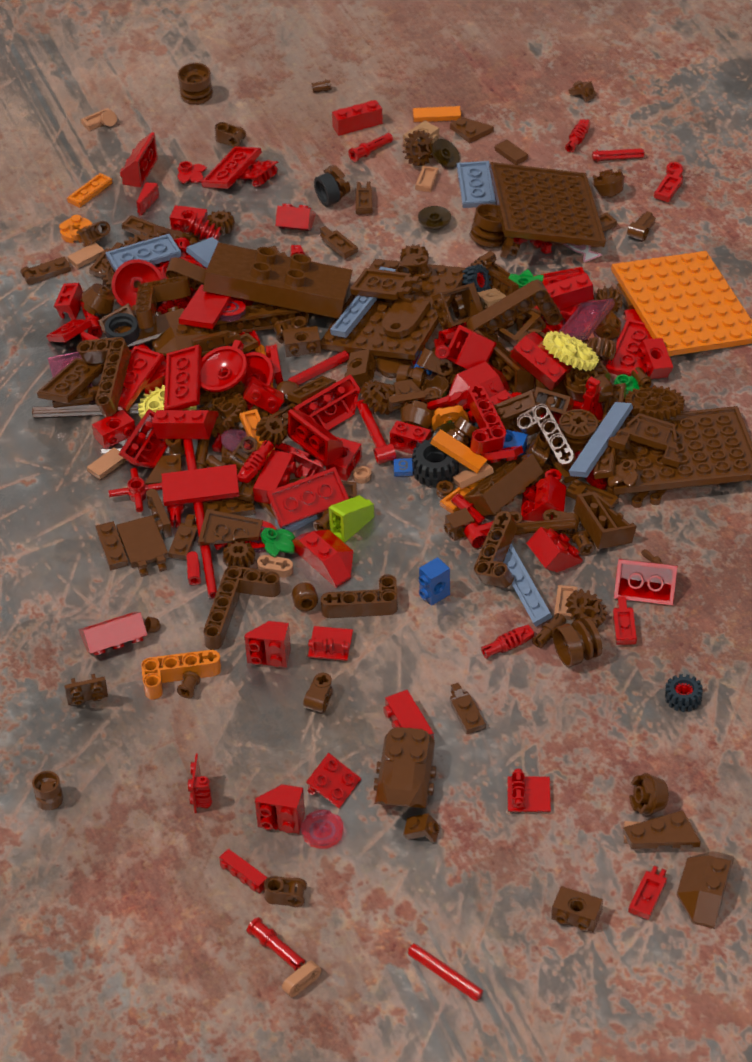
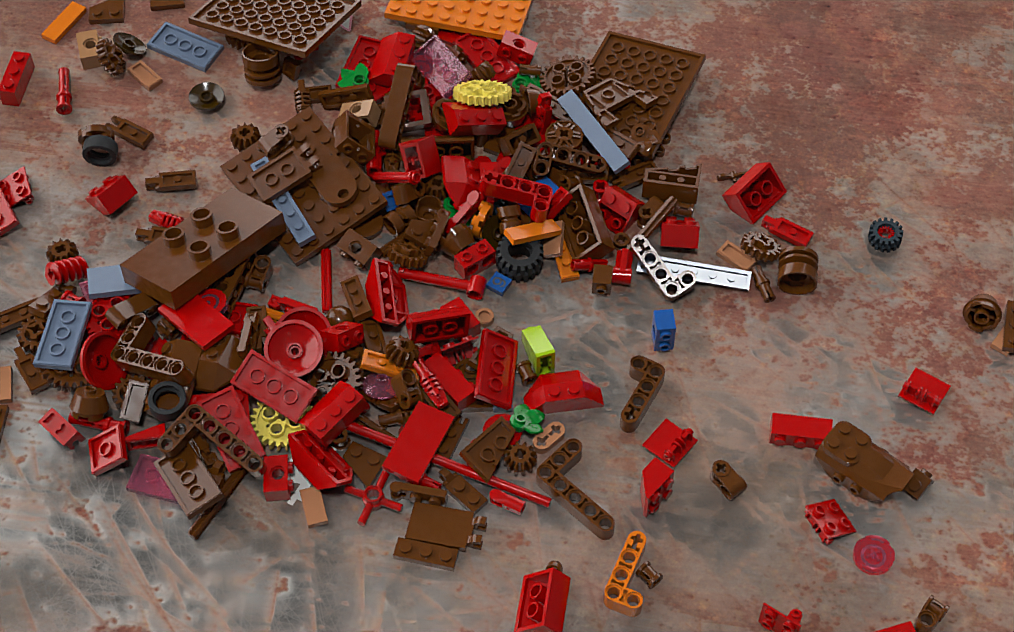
camera: 60 degrees left, 10 degrees up
red brick [169,205,208,233] -> none
red slope [255,784,305,834] -> none
reddish brown brick [282,326,321,357] -> none
reddish brown head [291,582,318,611] -> none
reddish brown bush [436,481,453,499] -> none
reddish brown hinge [450,683,486,734] -> none
black bush [462,264,491,292] -> none
red hinge [481,625,534,659] -> none

